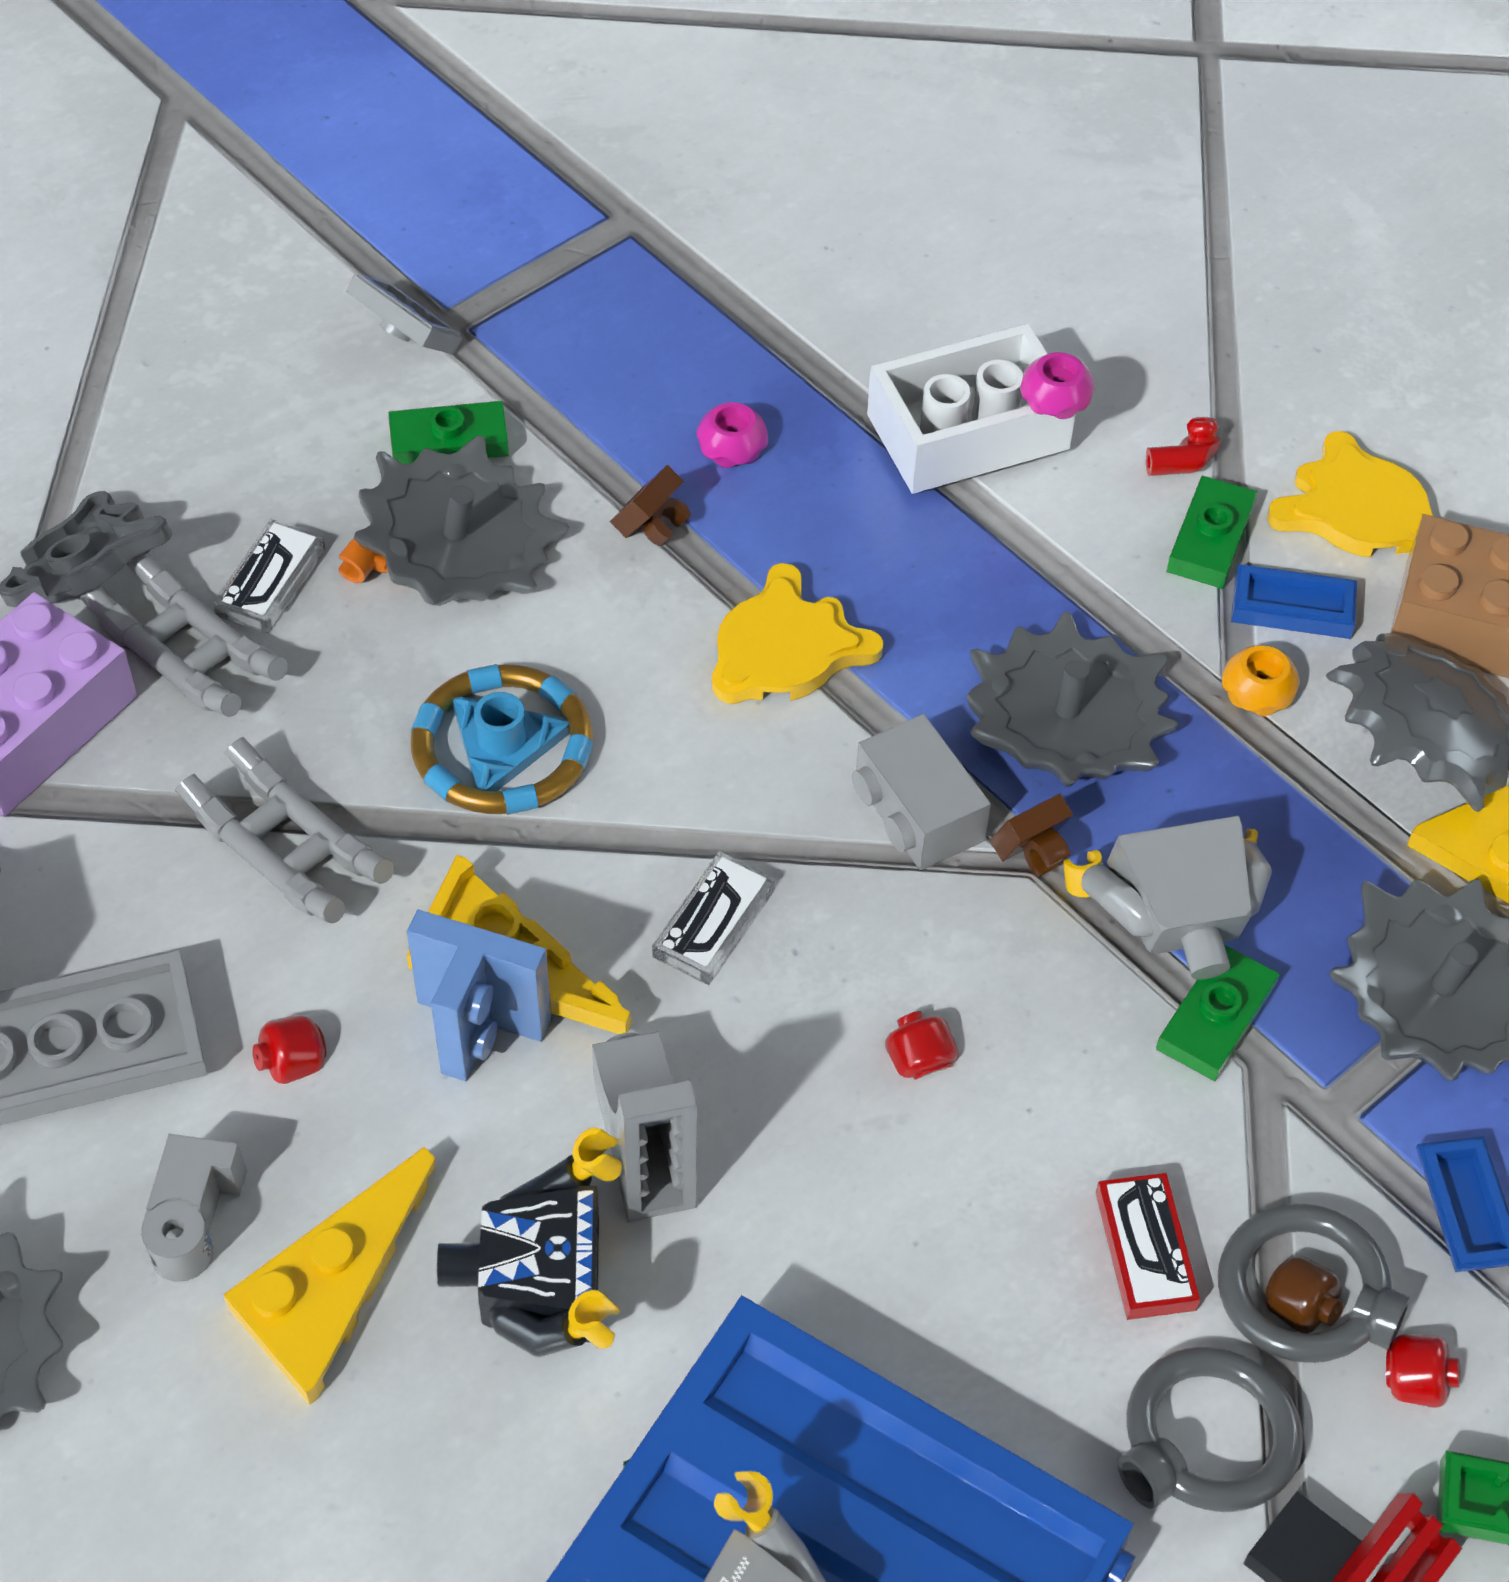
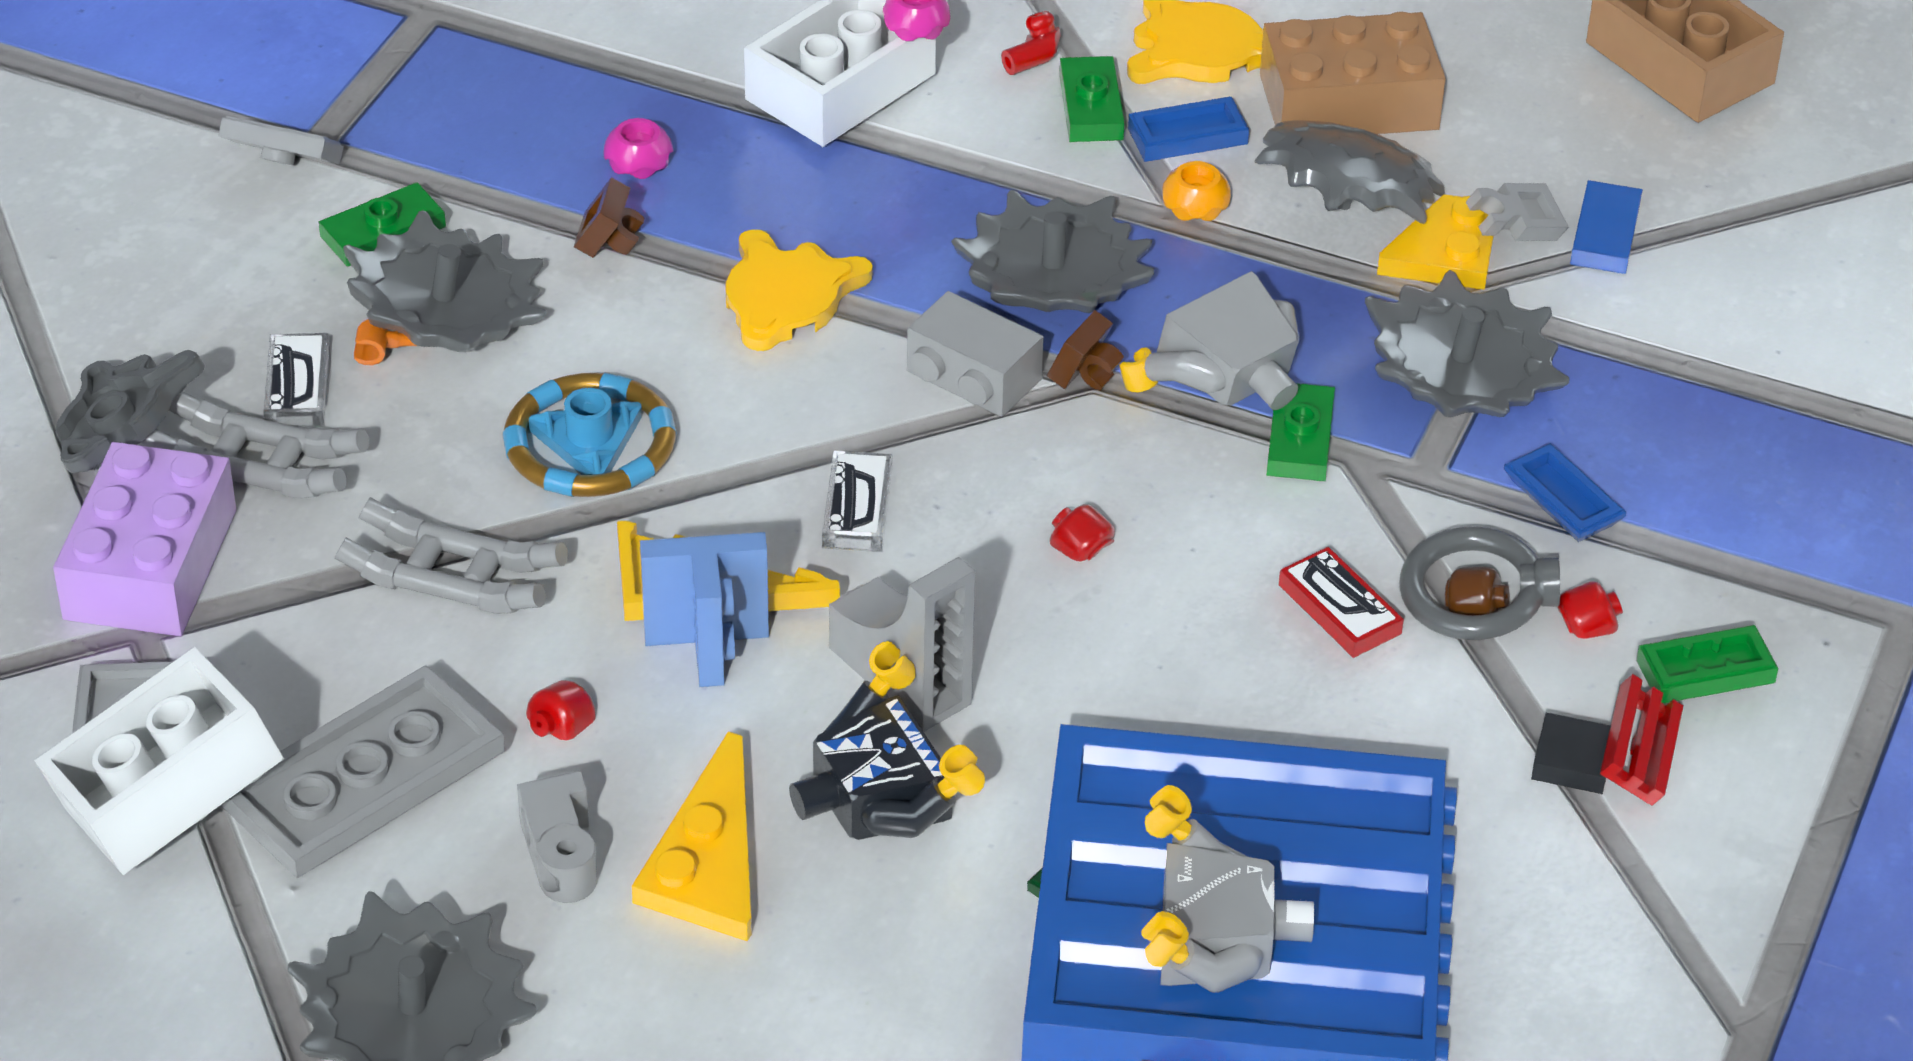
camera: 25 degrees left, 10 degrees down
dark grey piece [1117,1347,1303,1512] -> none

